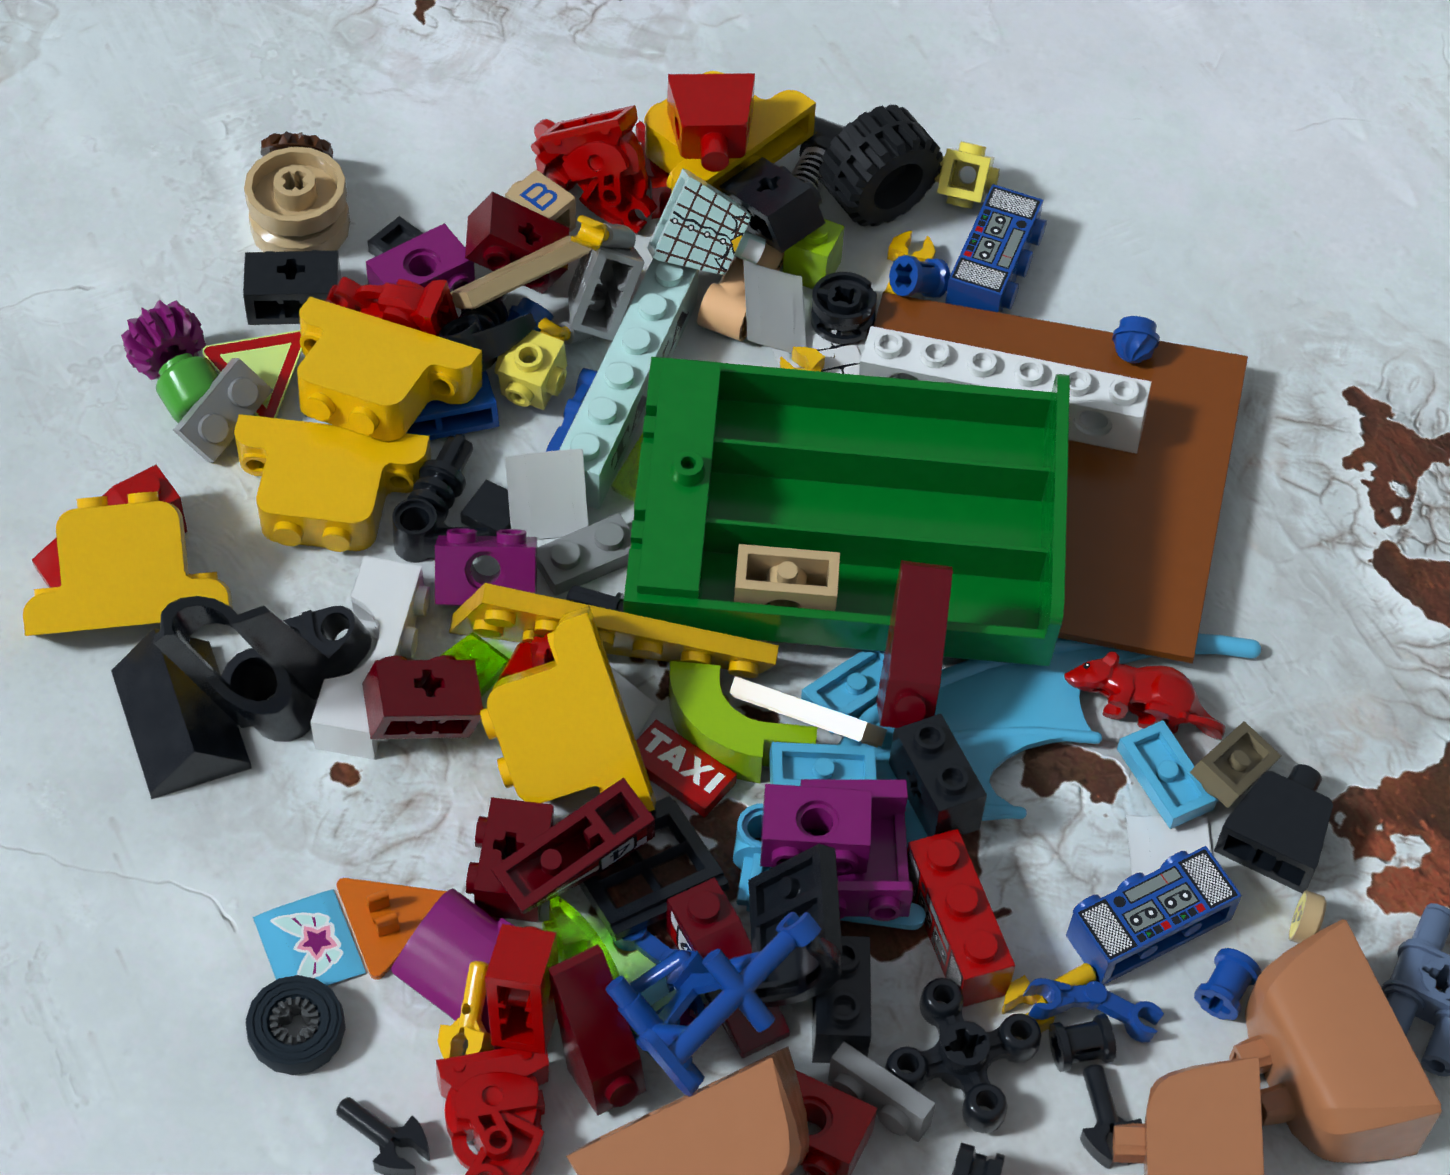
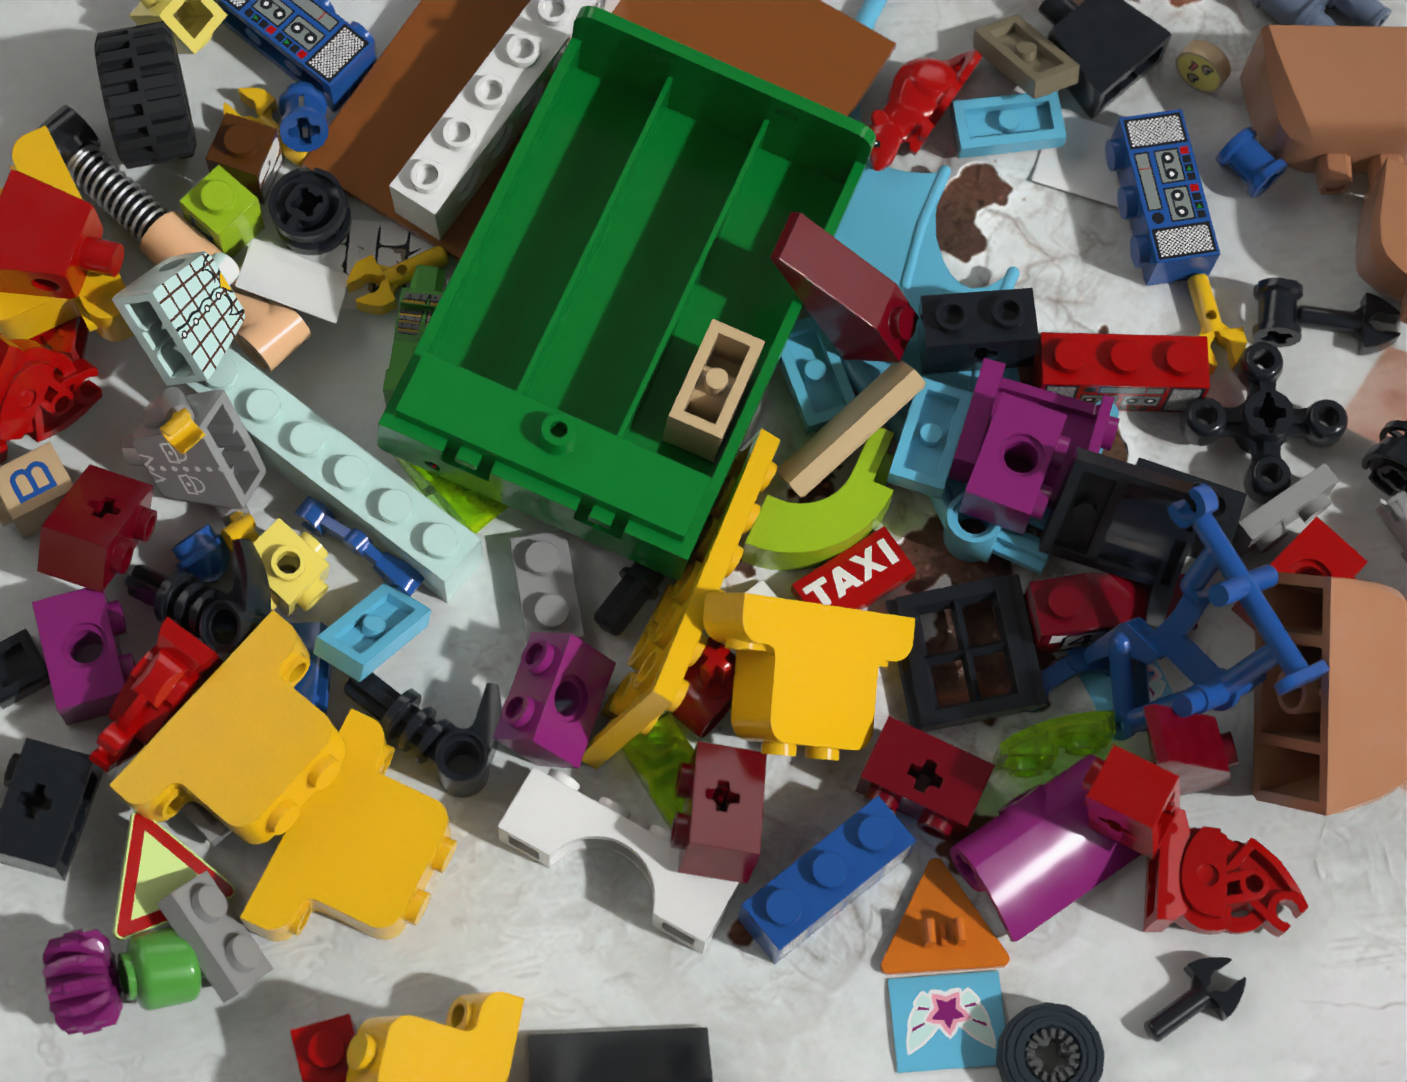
camera: 75 degrees left, 15 degrees up
black panel [153,596,372,742] -> none
yellow bar [437,961,495,1059] -> none
tan tile [451,235,592,309] -> none
black tile [460,479,511,536] -> none
dark red slope [491,777,655,914] -> none
white sticker [505,449,589,539] -> none
black brick [719,157,825,253] -> none
blue piece [1023,978,1164,1043] -> none
none -> reddish brown brick [205,112,284,205]
none -> medium azure plate [313,582,431,682]
none -> blue brick [738,795,916,964]

